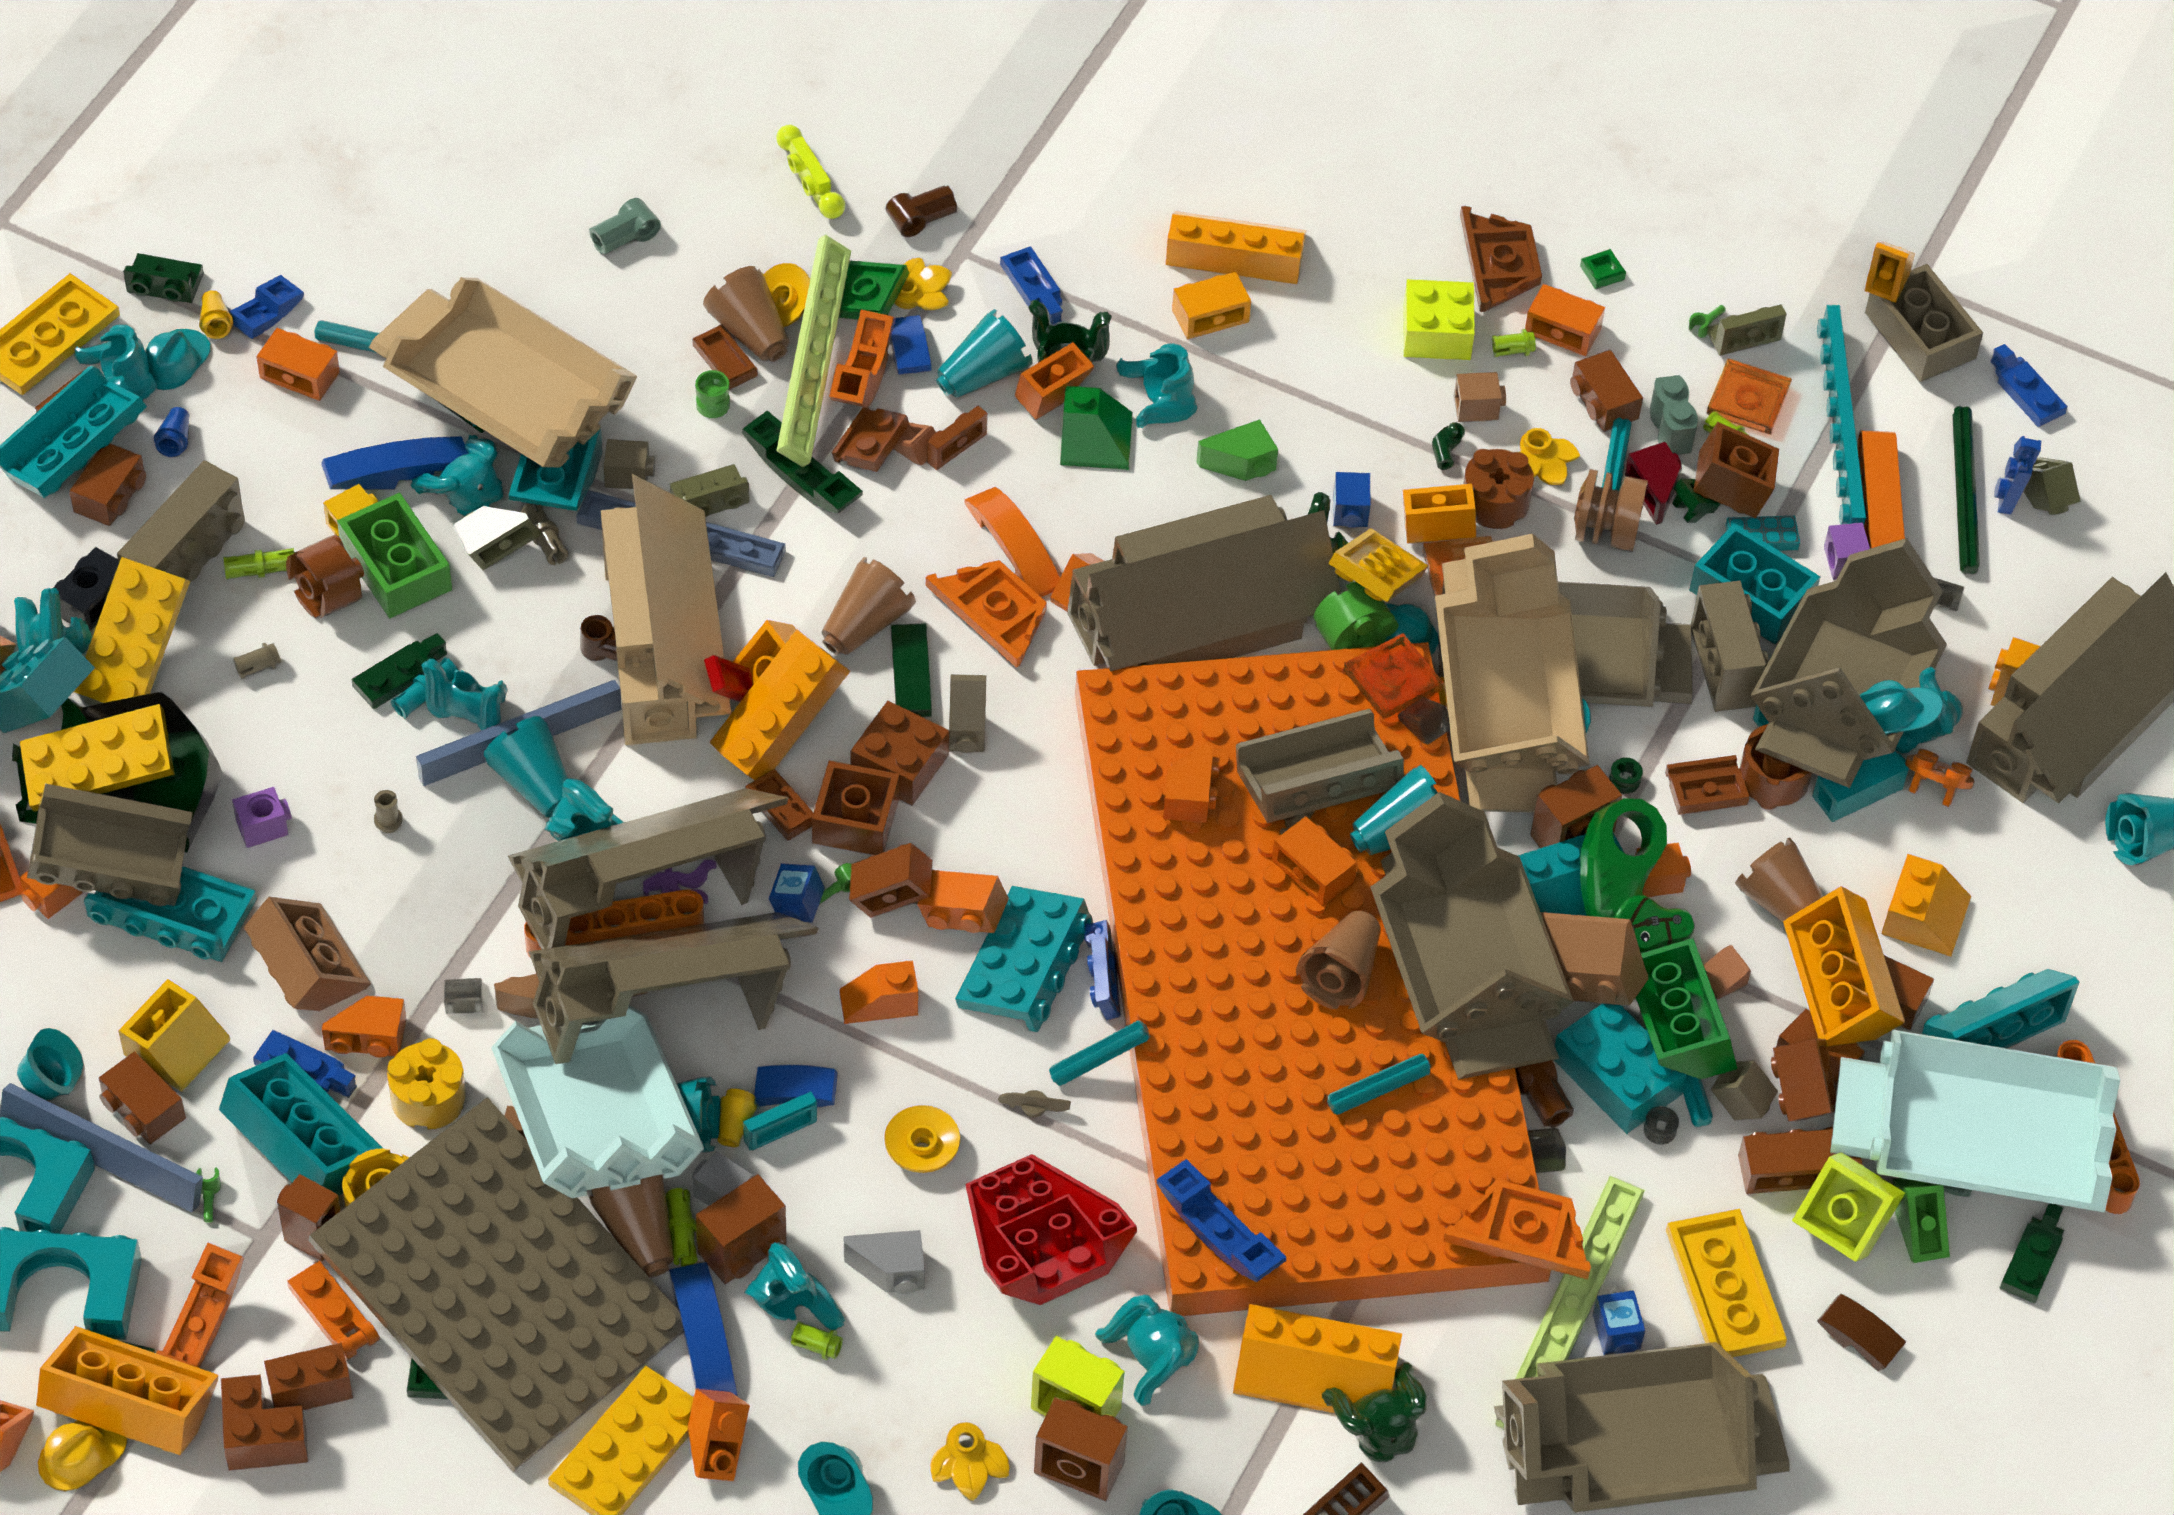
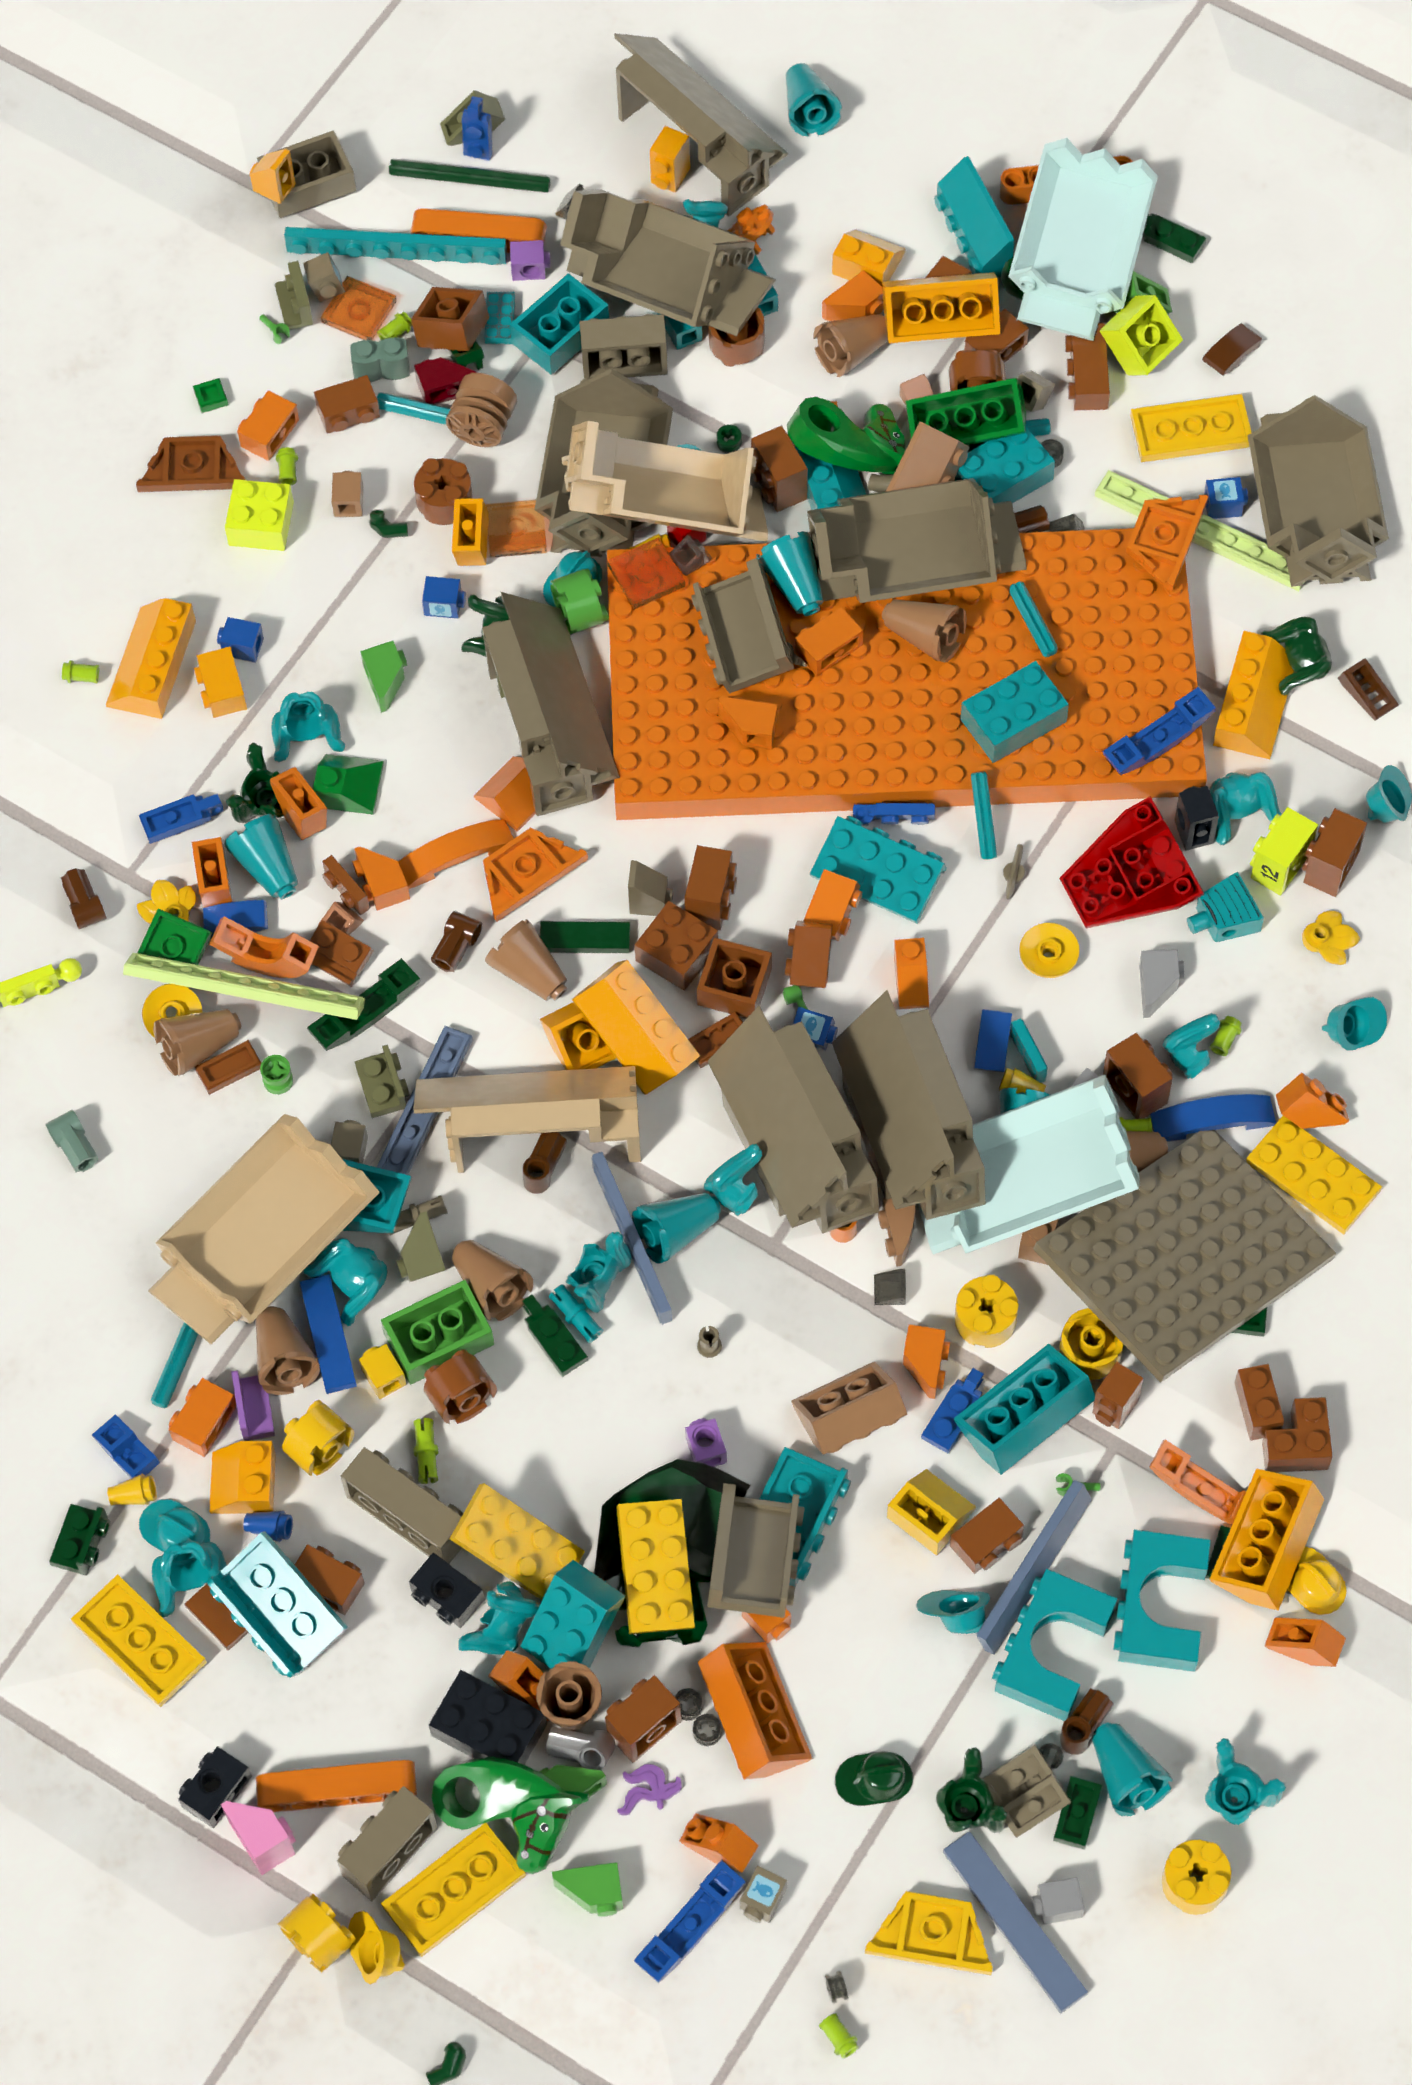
camera: 80 degrees left, 10 degrees up
dark tan pin [233,642,281,679] -> none
orange plate [287,1260,380,1361] -> none
red tile [704,655,754,702] -> none
yellow plate [1328,528,1428,602] -> none
yellow plate [1520,428,1580,485] -> none
dark orange plate [1665,755,1749,815] -> none
dark orange brick [1771,1039,1837,1122] -> none
teal piece [1860,680,1943,735] -> none
blue hinge [1990,344,2068,427] -> none
none -> lime pin [62,660,99,684]
none -> orange brick [192,837,233,908]
none -> light orange slope [209,1441,276,1514]
none -> blue brick [217,617,264,663]
none -> medium lavender panel [231,1370,275,1441]
none -> medium nougat cone [256,1306,320,1395]
none -> yellow brick [282,1400,355,1476]
none -> dark tan brick [303,252,345,303]
none -> orange slope [352,847,410,911]
none -> reddish brown piece [431,911,483,972]
none -> medium nougat cone [452,1240,533,1321]
none -> dark orange brick [685,845,737,931]
none -> orange slope [822,270,884,321]
none -> dark orange brick [949,350,1006,391]
none -> teal brick [960,661,1069,763]
none -> black brick [1174,785,1219,851]
none -> teal torso [1187,872,1264,942]

